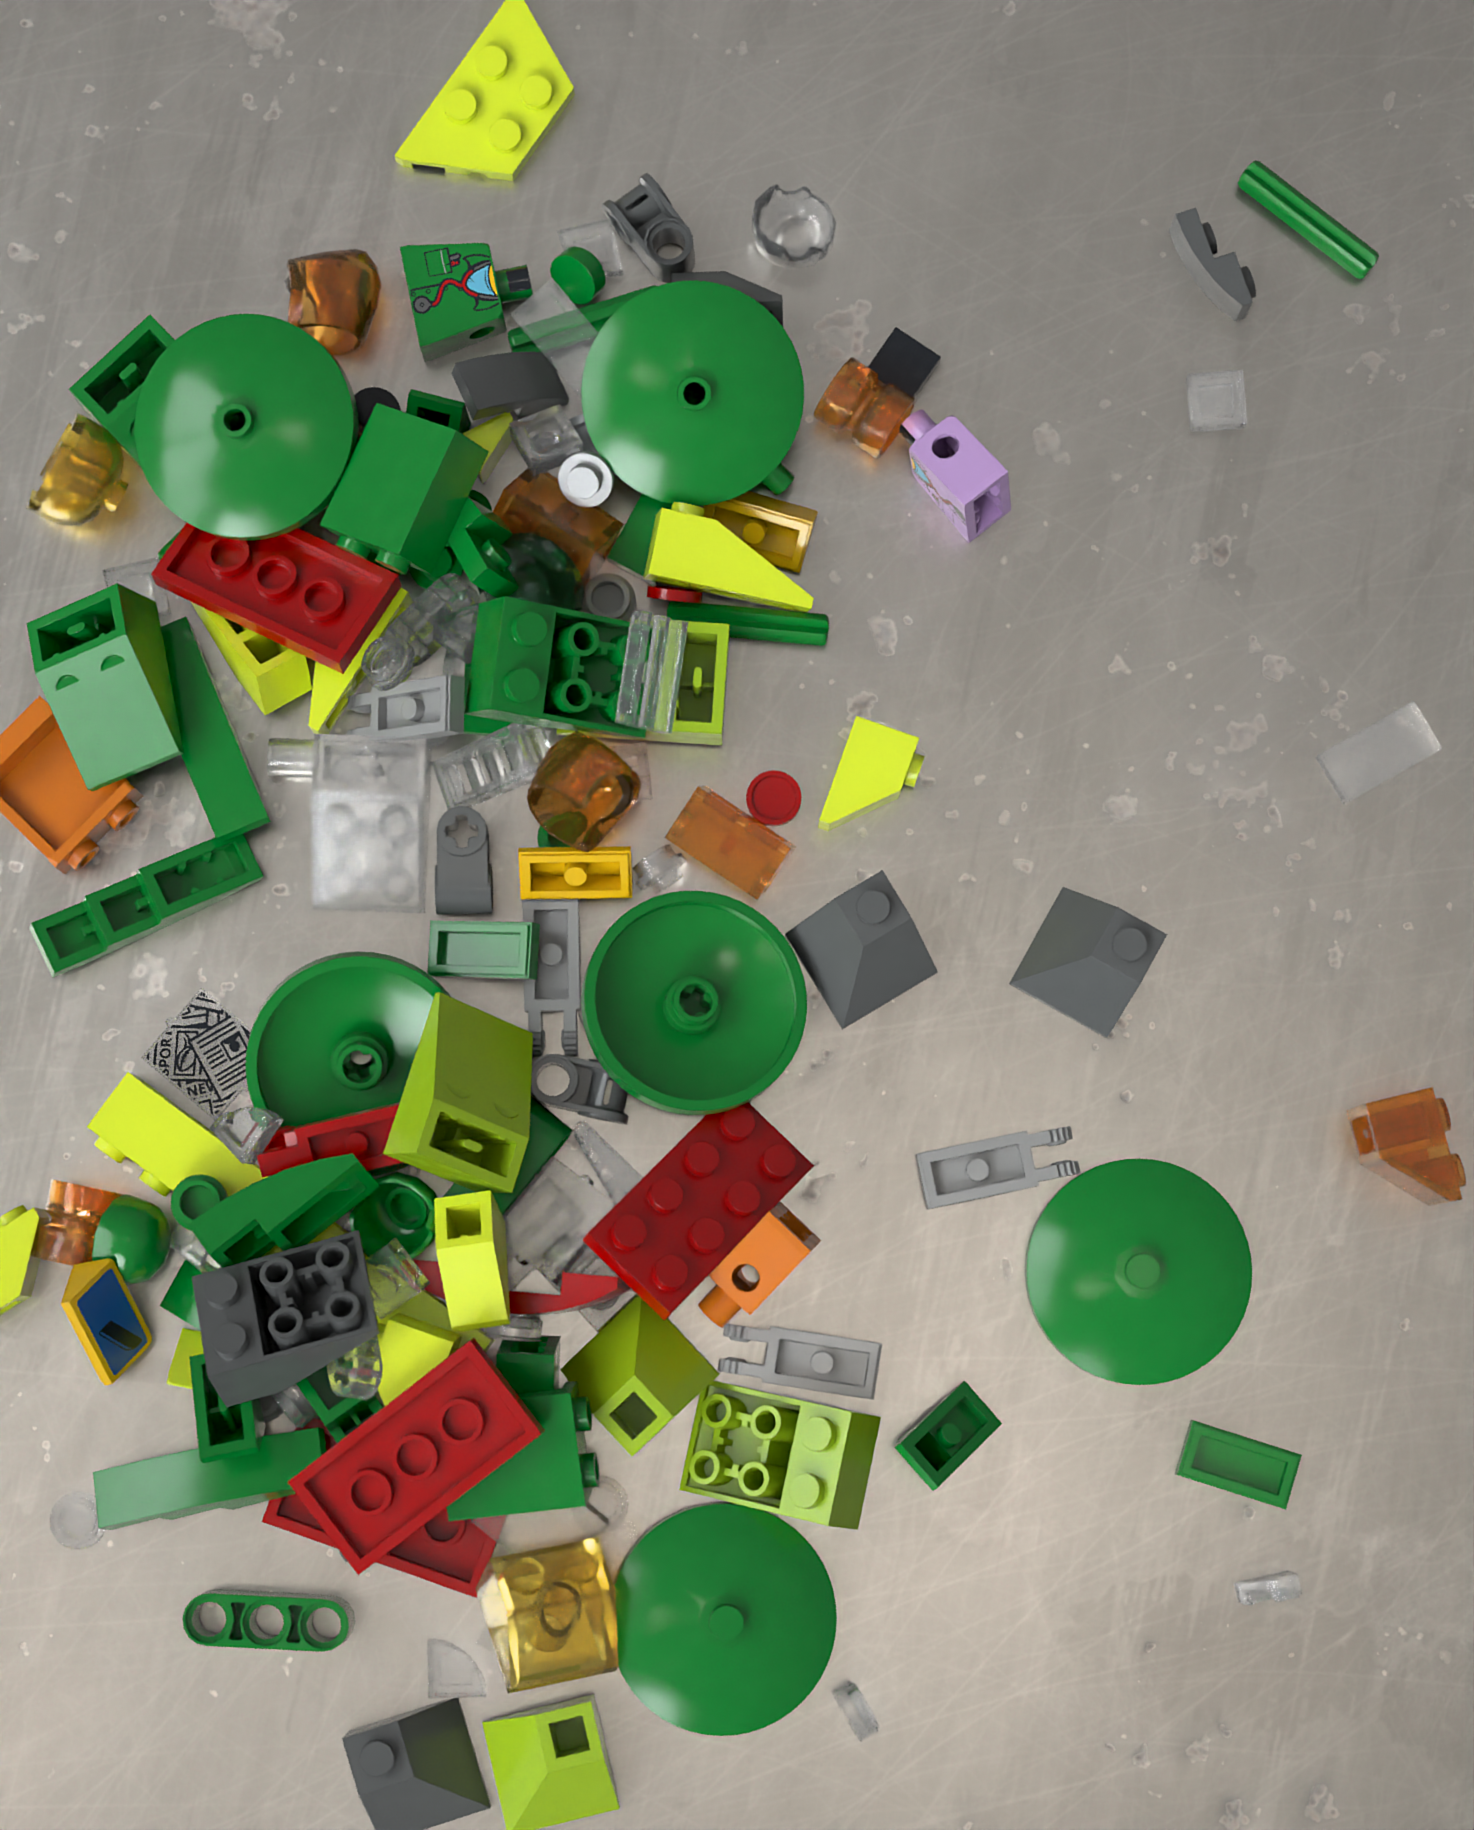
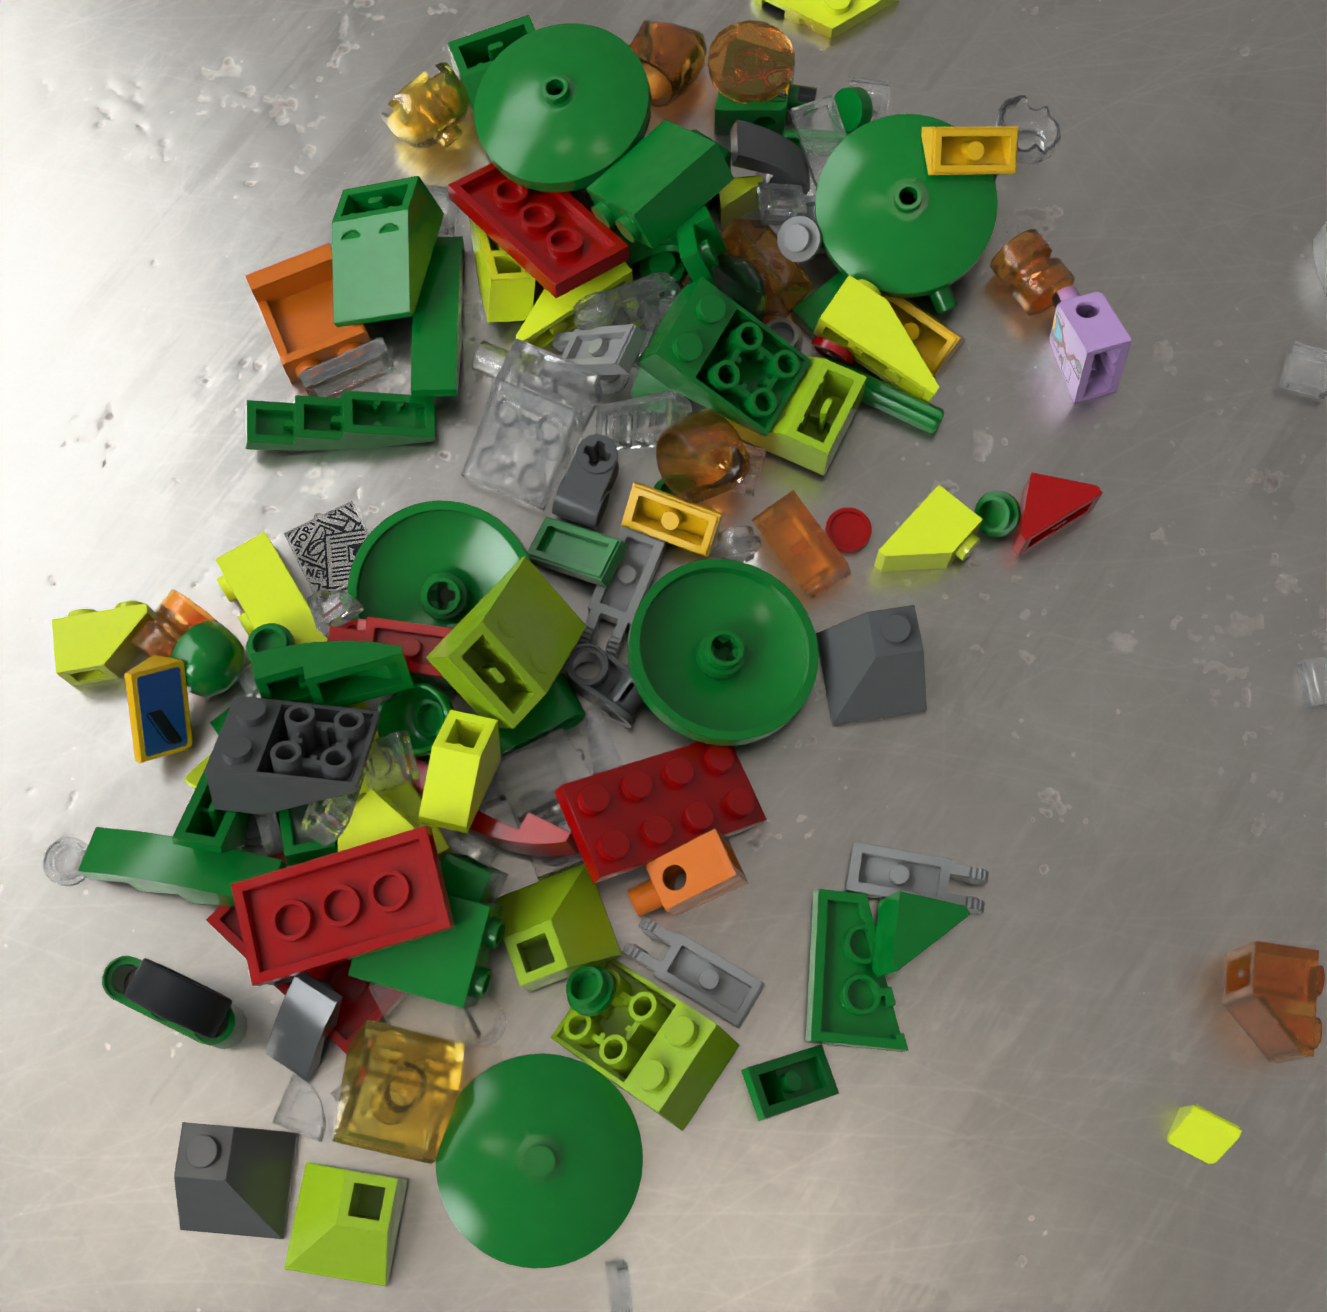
camera: 25 degrees right, 10 degrees down
dark grey piece [602,173,695,283] -> none
clear tile [615,610,689,733] -> none
black tile [865,327,941,406] -> none
dark grey slope [1009,887,1167,1038] -> none
green dish [1025,1158,1252,1385] -> none
green tile [1175,1420,1302,1510] -> none
none -> black tyre [124,958,232,1038]
none -> dark grey slope [266,973,343,1081]
none -> clear tile [299,337,396,398]
none -> green plate [566,966,616,1017]
none -> clear orange tile [708,20,795,103]
none -> green wing [805,889,909,1052]
none -> green slope [872,891,970,978]
none -> yellow slope [921,126,1019,175]
none -> green plate [974,491,1021,537]
none -> red slope [1012,472,1103,556]
none -> neon yellow slope [1167,1104,1242,1164]

